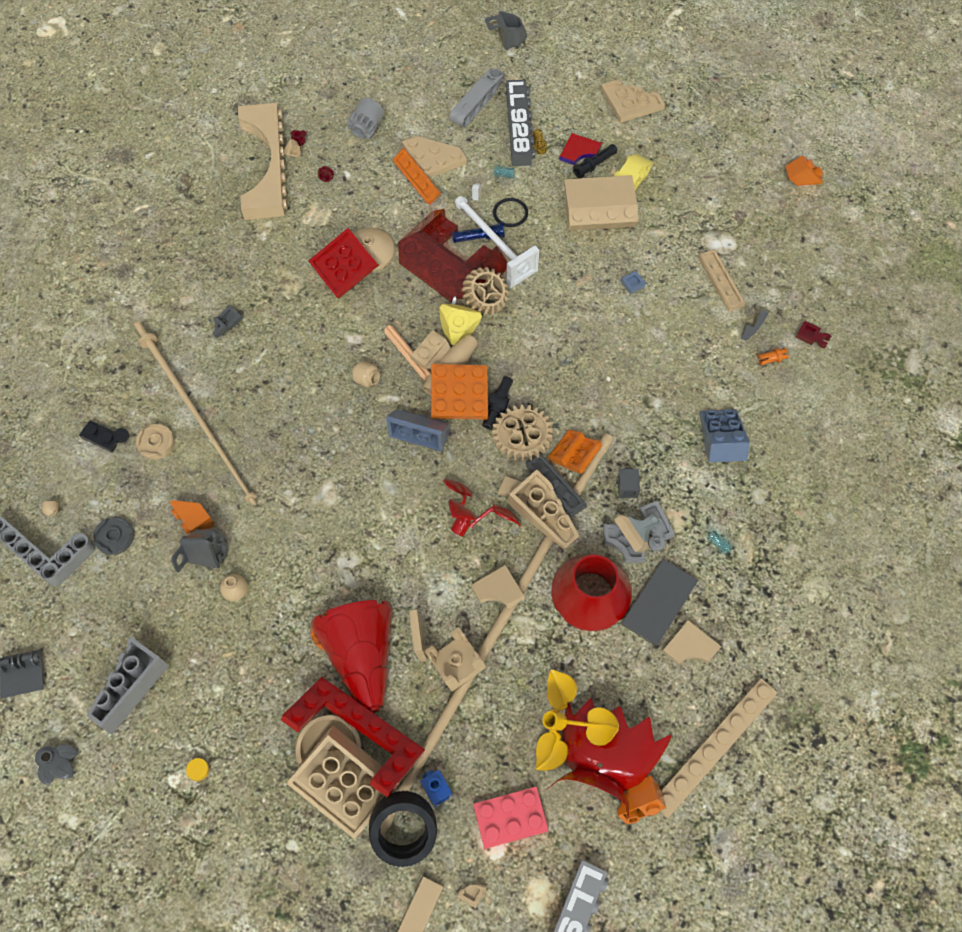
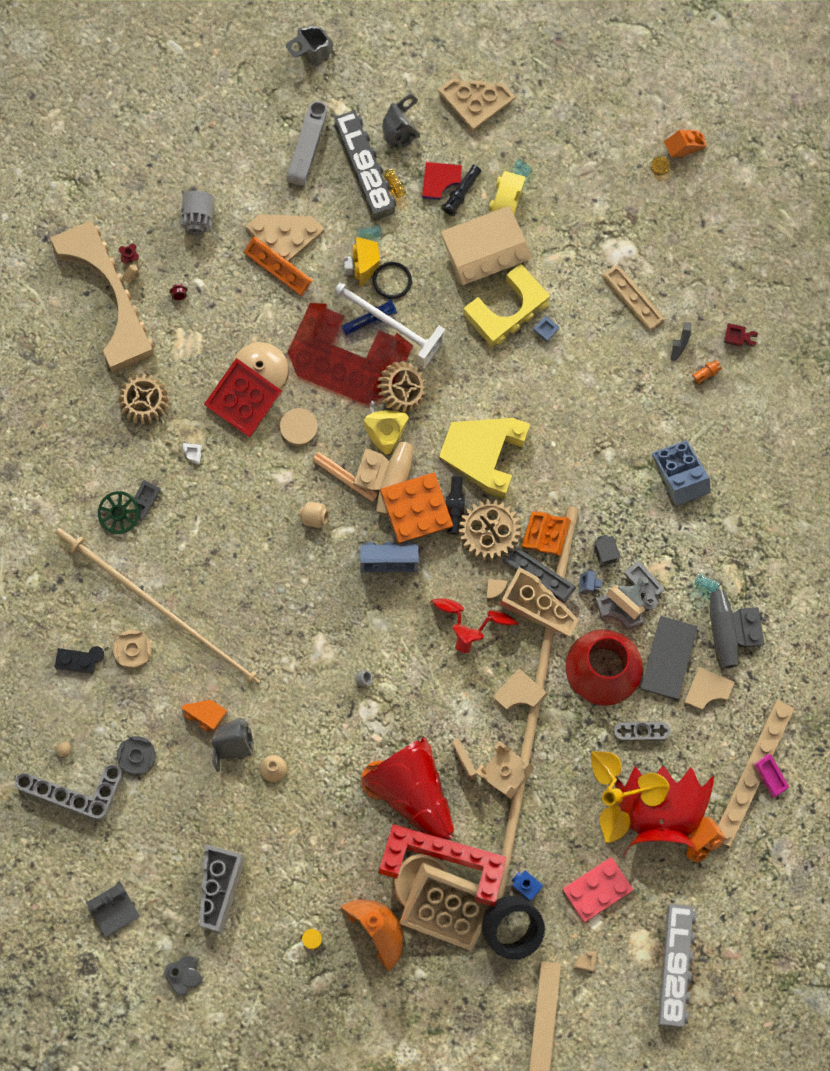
camera: 25 degrees left, 10 degrees up
none -> dark green wheel [98,491,140,534]
none -> tan gear [118,373,169,425]
none -> white tile [183,443,202,465]
none -> tan tile [280,408,318,446]
none -> orange cone [340,899,404,971]
none -> yellow slope [352,237,380,286]
none -> light grey hinge [355,670,372,686]
none -> dark grey piece [382,93,420,148]
none -> light yellow wedge [439,418,530,499]
none -> light yellow arch [463,264,550,347]
none -> clear light blue tile [514,158,533,179]
none -> sand blue tile [578,571,602,594]
none -> light grey beam [613,722,671,741]
none -> clear yellow tile [651,156,670,176]
none -> dark grey plate [710,590,765,669]
none -> dark pink tile [753,754,789,798]

